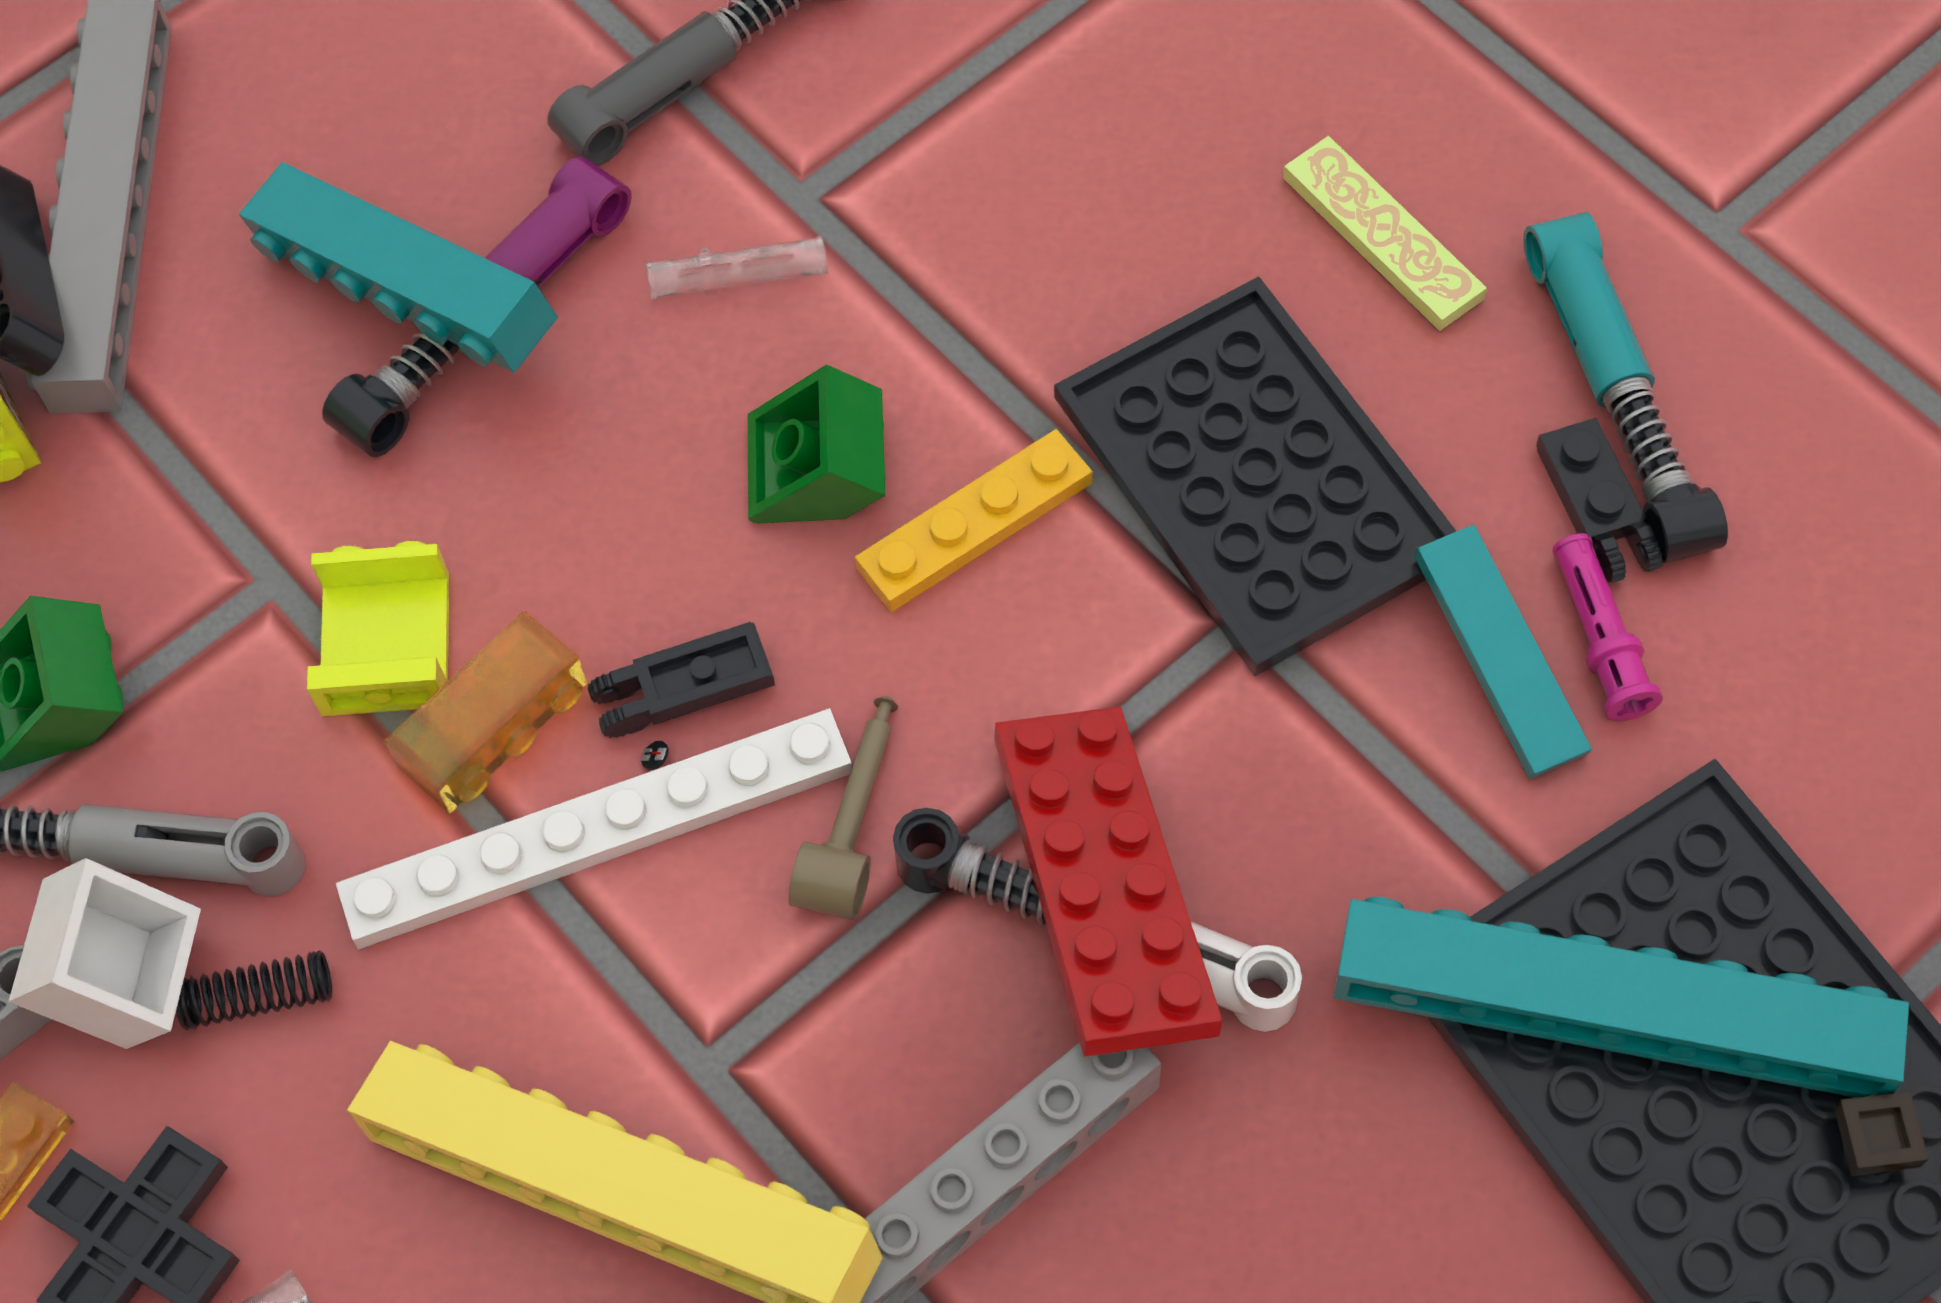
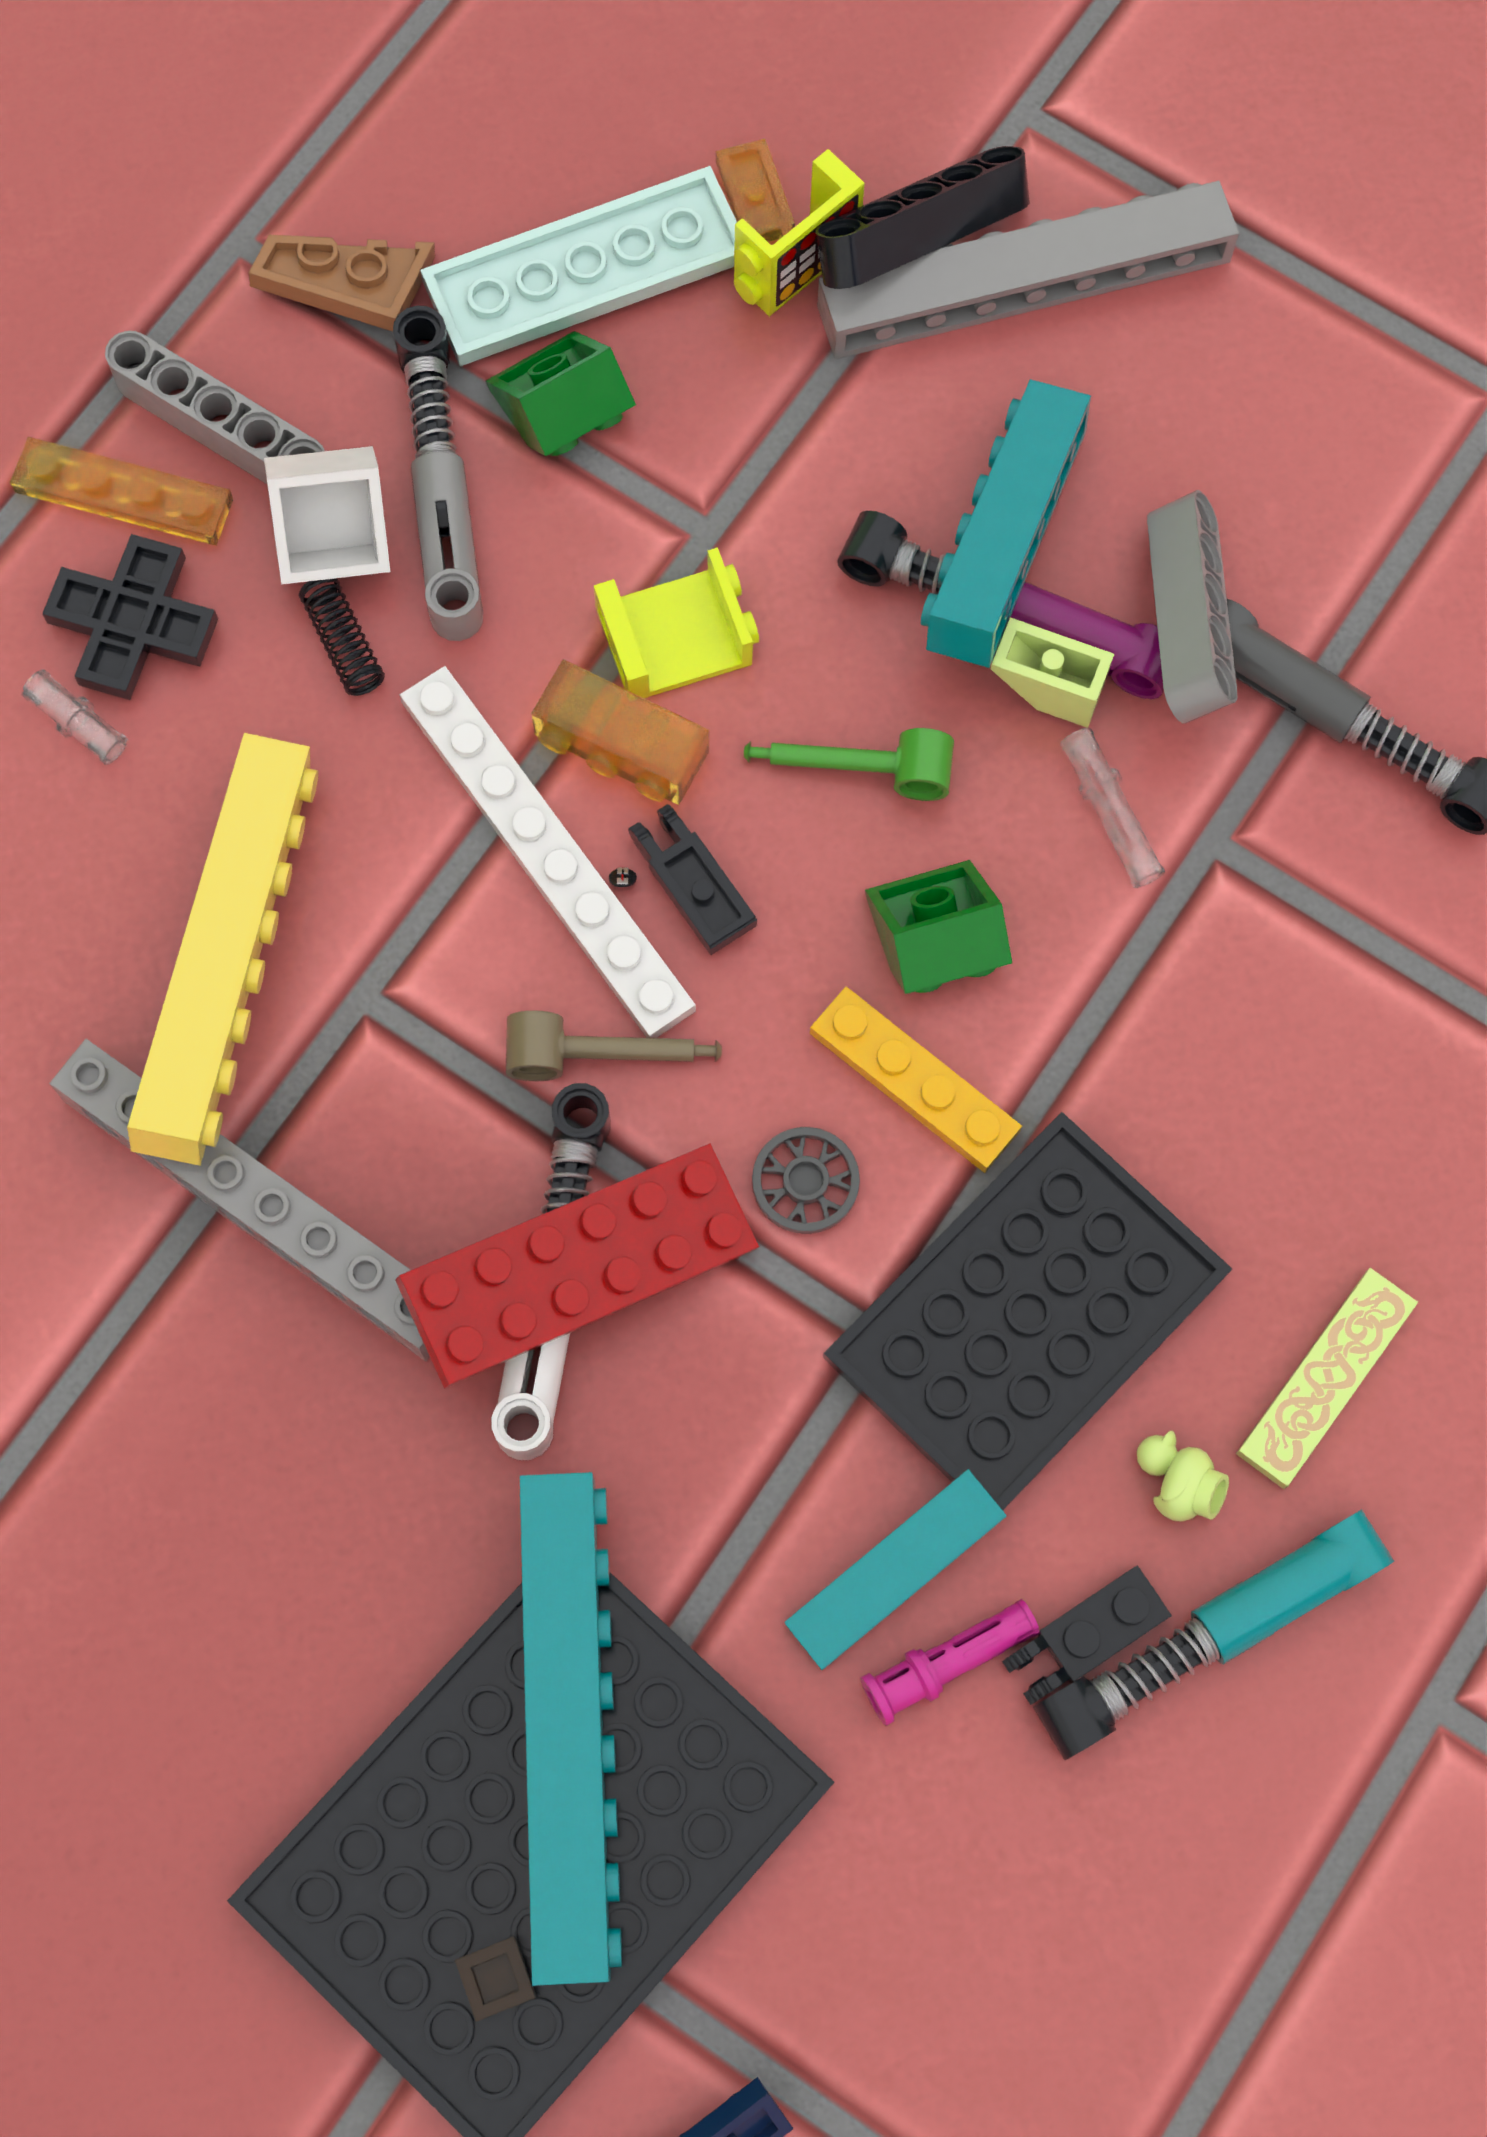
camera: 70 degrees right, 10 degrees up
none -> bright green piece [744,728,954,801]
none -> dark grey wheel [752,1127,860,1234]
none -> yellowish green slope [991,617,1114,728]
none -> yellowish green animal [1137,1431,1229,1522]
none -> light grey beam [1147,490,1237,724]

